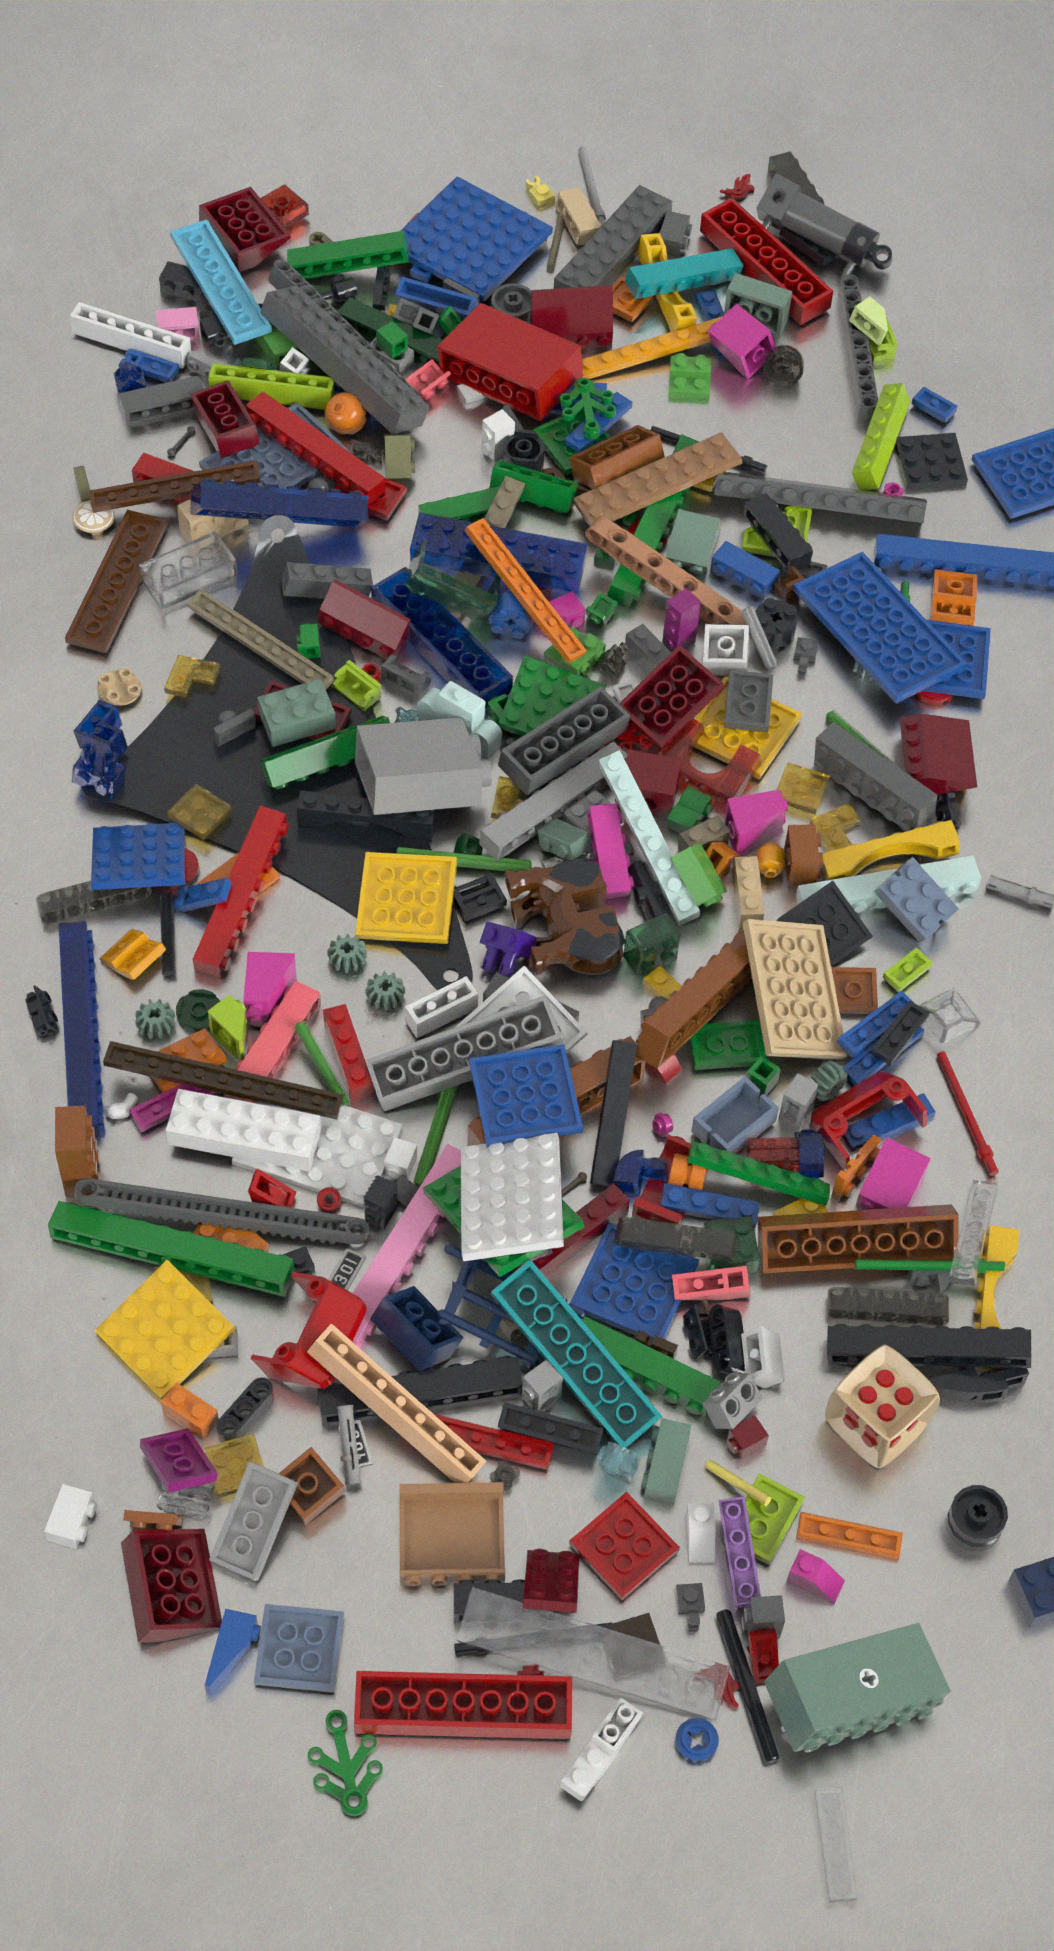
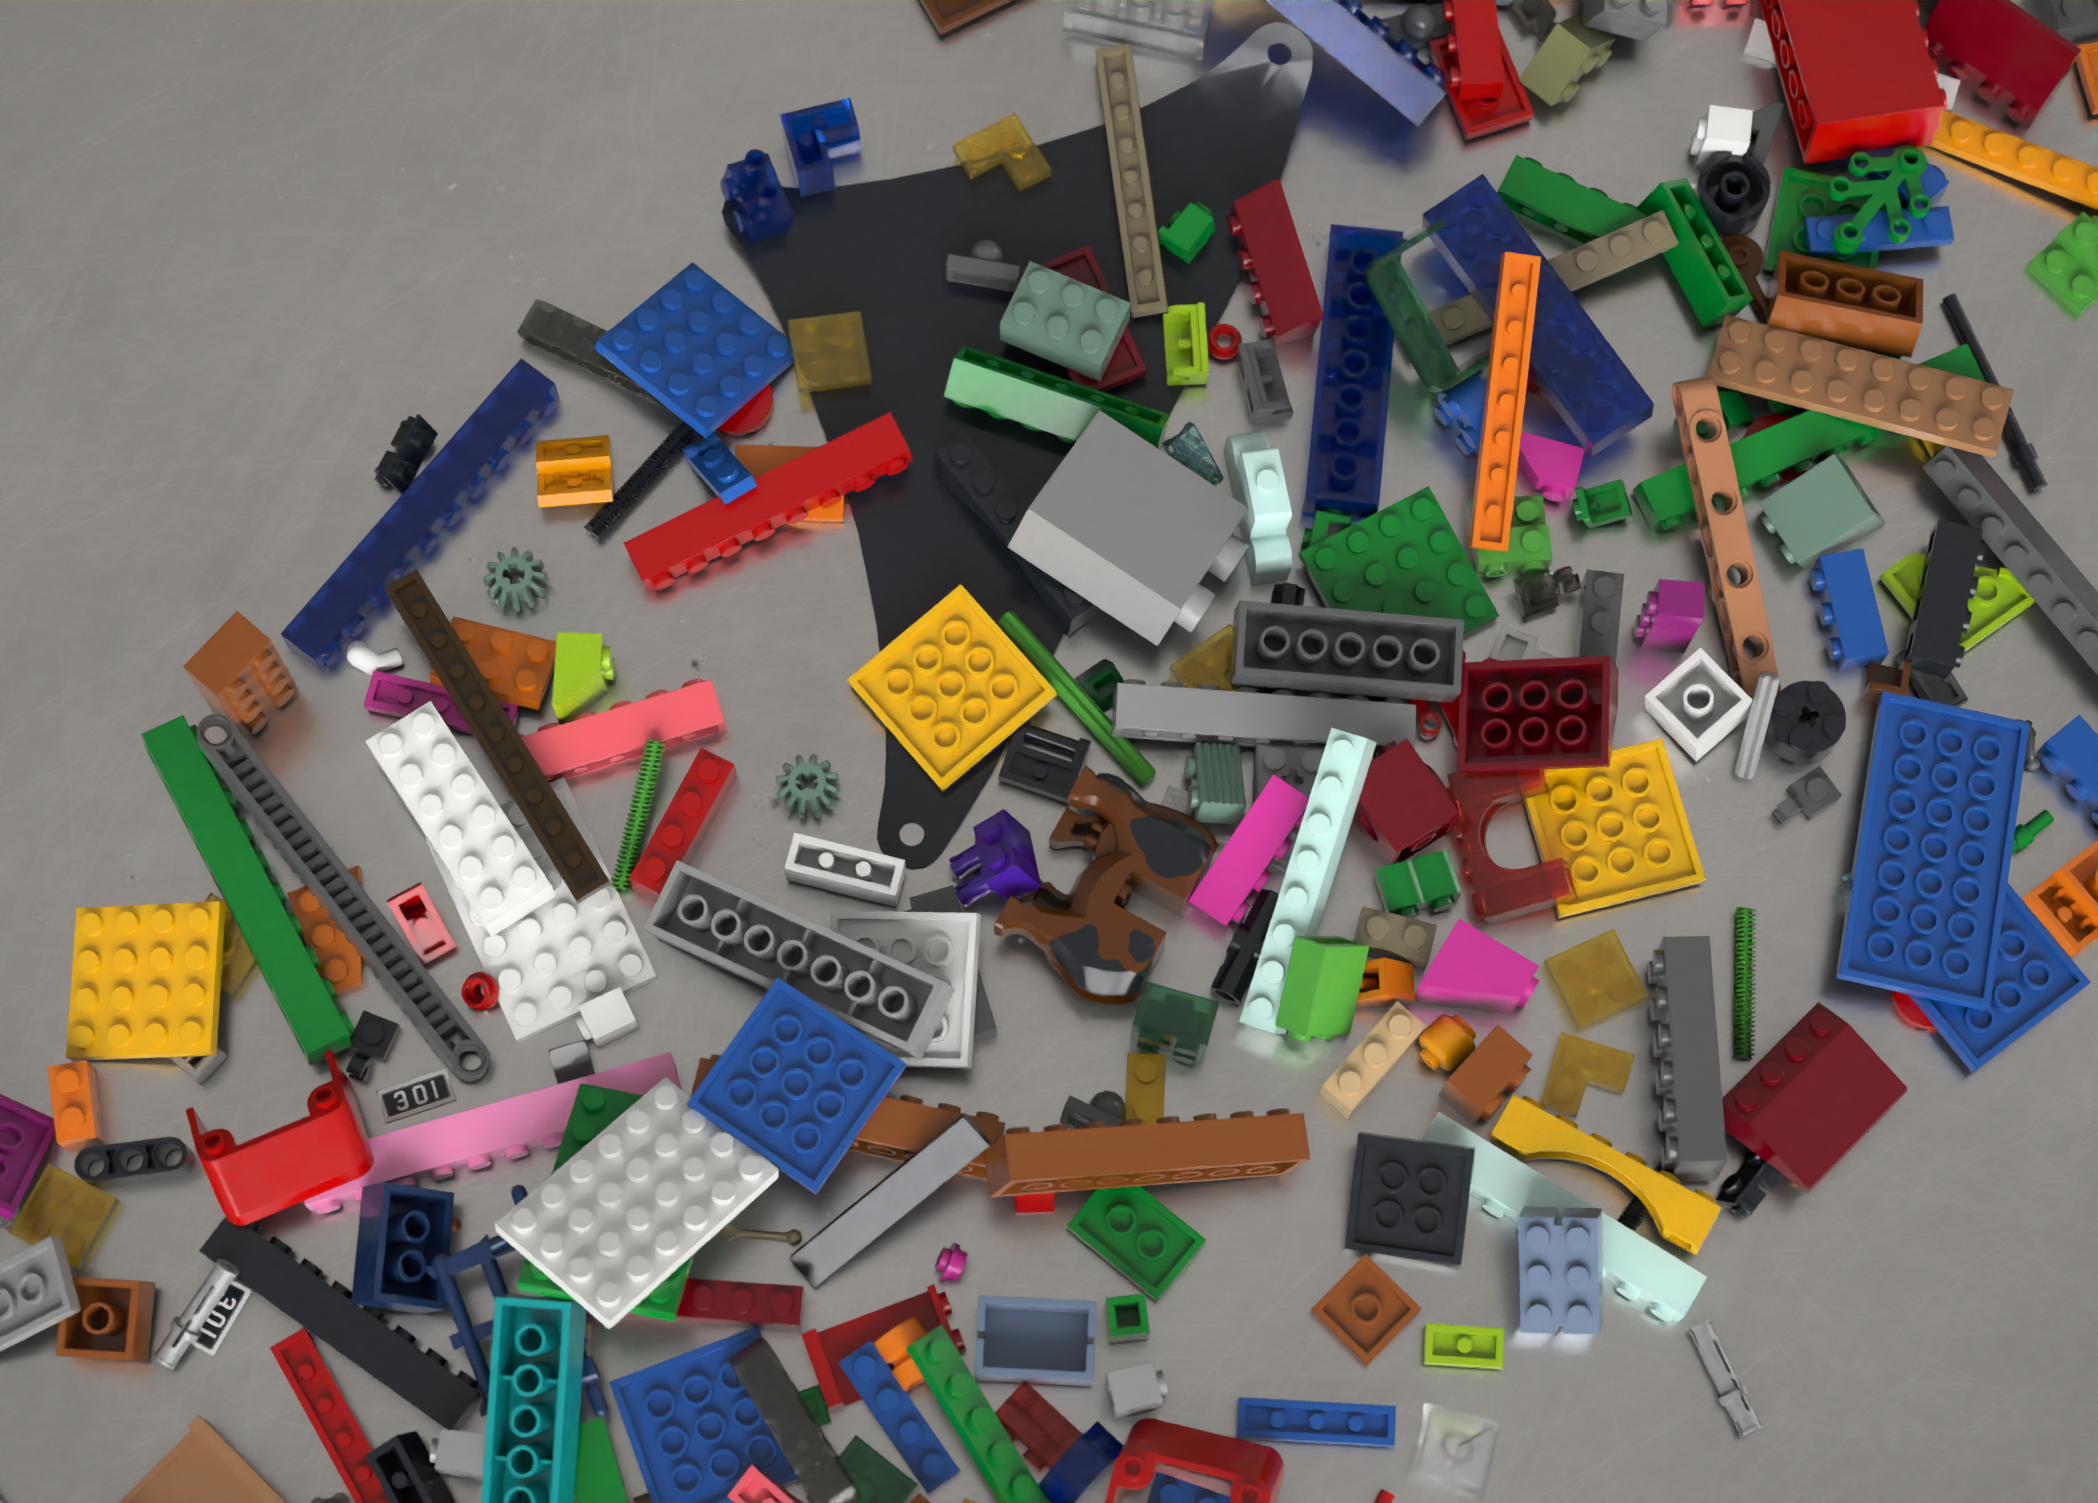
camera: 45 degrees right, 15 degrees up
tan dish [97,667,142,706] -> none
dark green tile [176,989,220,1033] -> none
dark pink slope [243,952,297,1026] -> none
dark grey brick [281,562,373,599] -> none
light nougat brick [307,1324,486,1483] -> none
sand green gear [327,933,367,974] -> none
black brick [363,1175,398,1229] -> none
bright green axle [413,1085,458,1187] -> none
clear blue brick [614,1150,668,1195] -> none
dark grey plate [724,670,774,732] -> none
tan plate [742,919,848,1060] -> none
sand green gear [811,1061,847,1102] -> none
blue plate [837,991,913,1058] -> none
black plate [871,1001,930,1066] -> none

